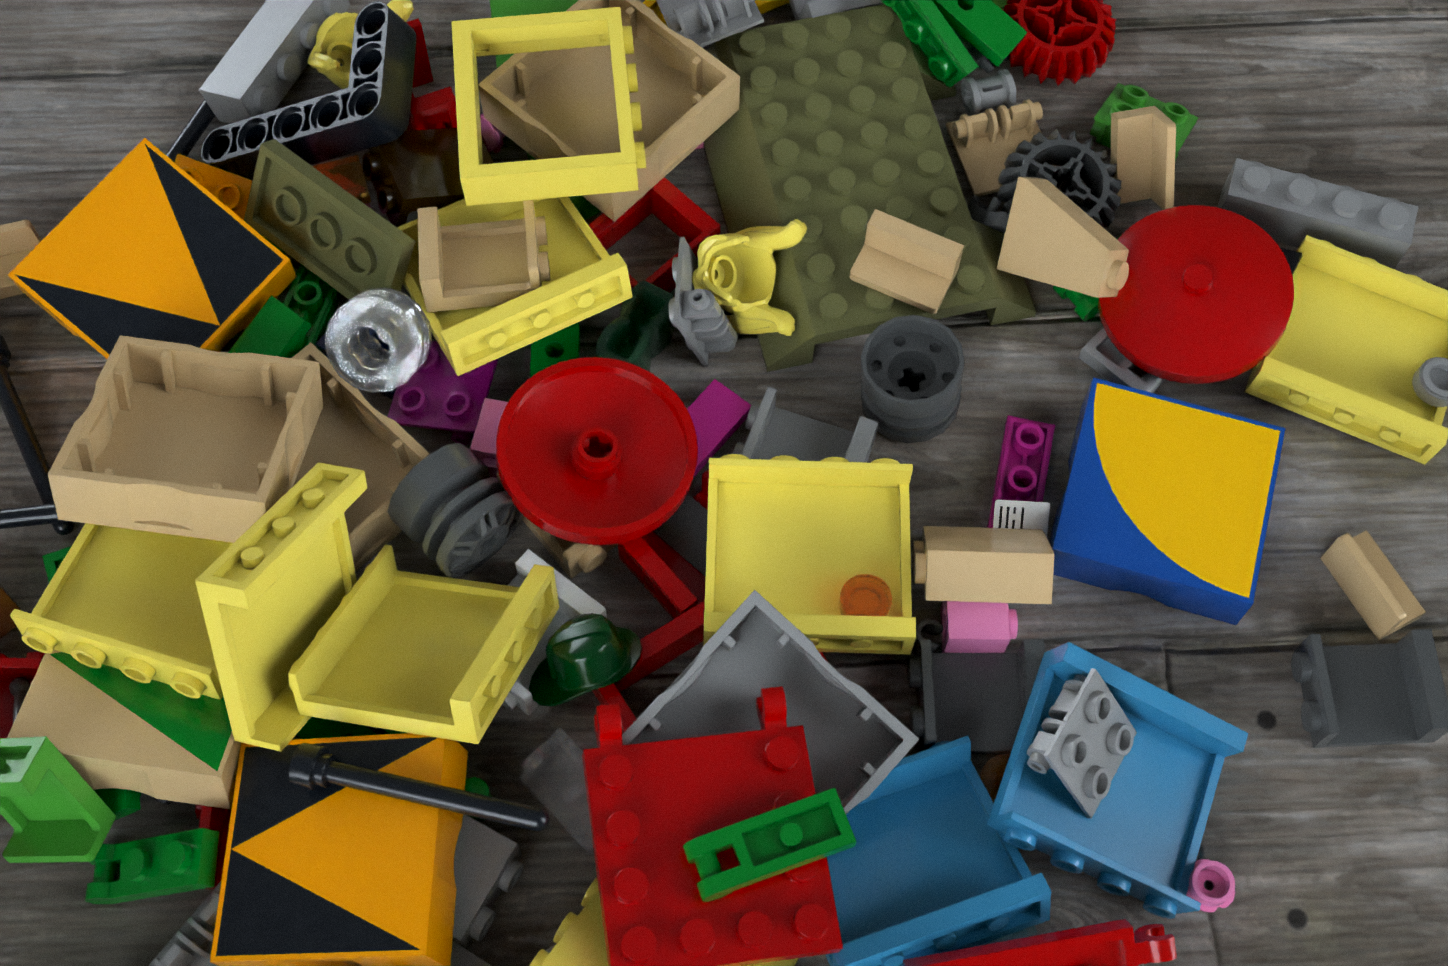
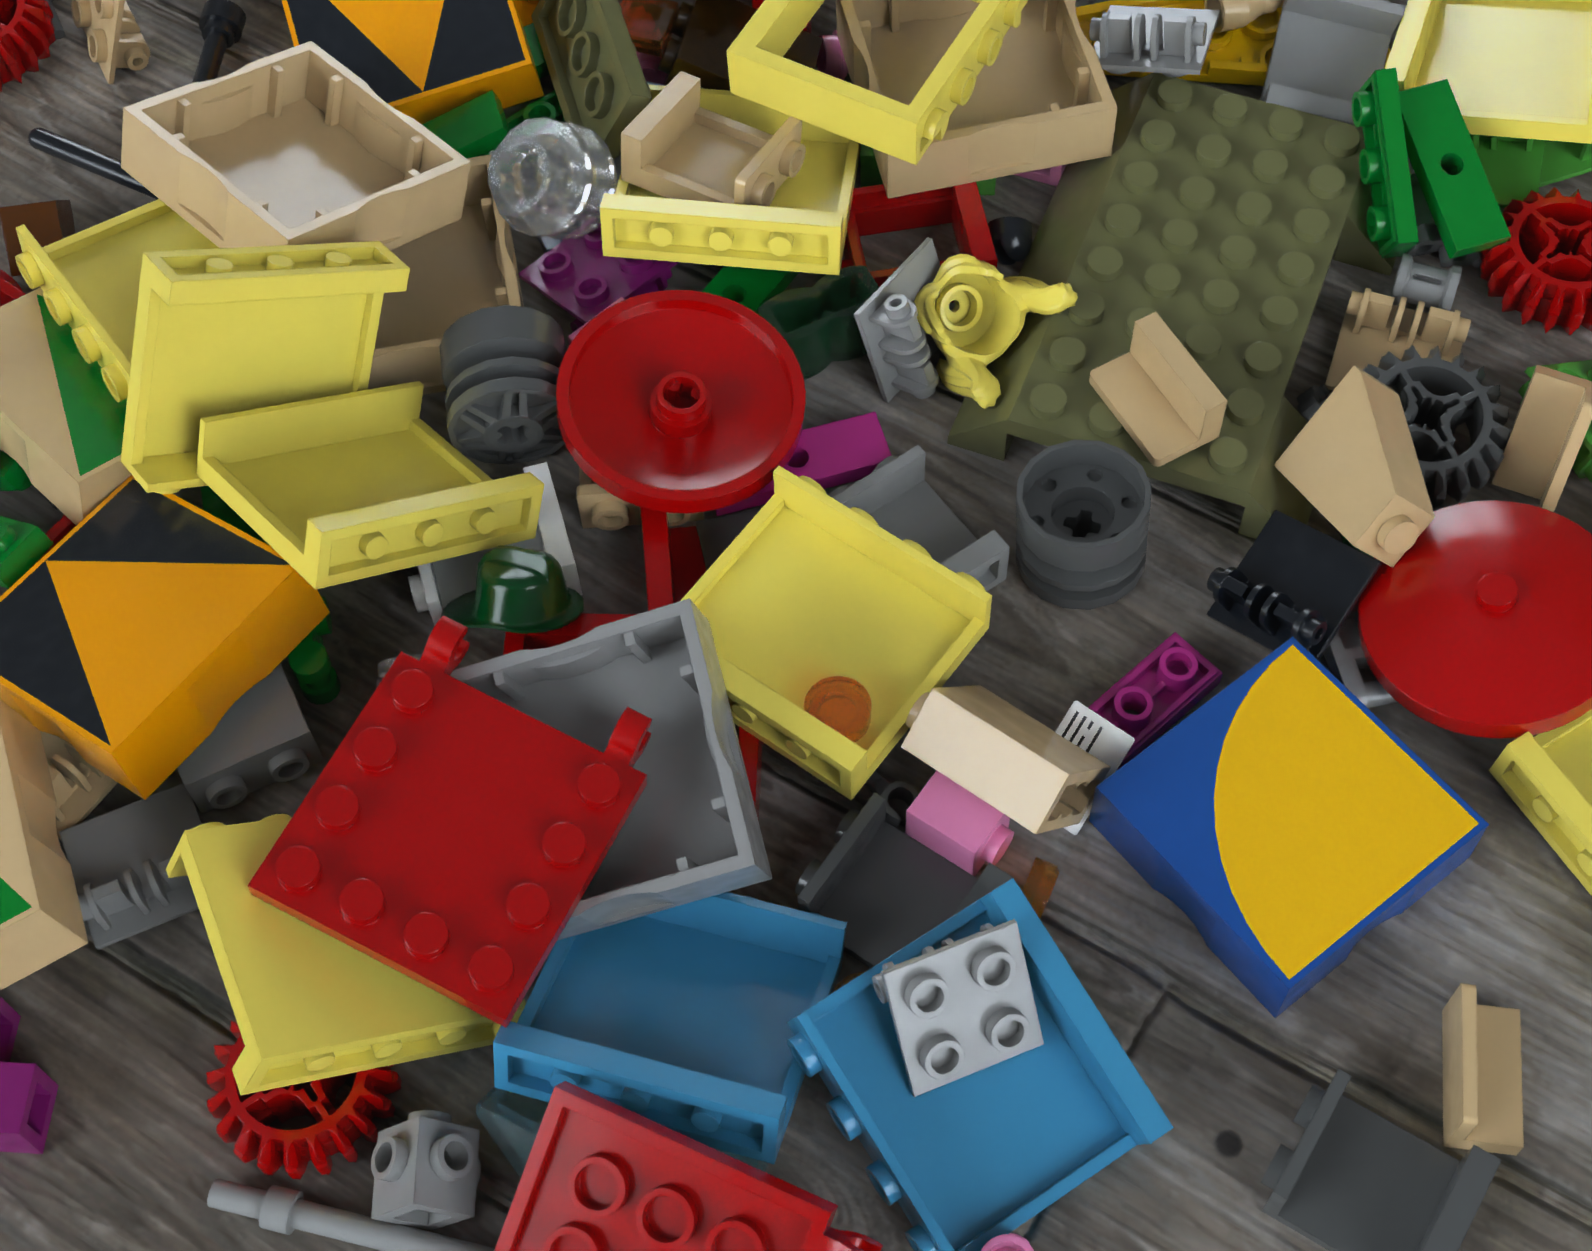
camera: 40 degrees right, 5 degrees down
black piece [289,743,550,831] -> none
green plate [683,787,857,902] -> none
none -> black hinge [988,216,1032,265]
none -> clear orange tile [1021,856,1060,918]
none -> black hinge [1207,510,1382,661]

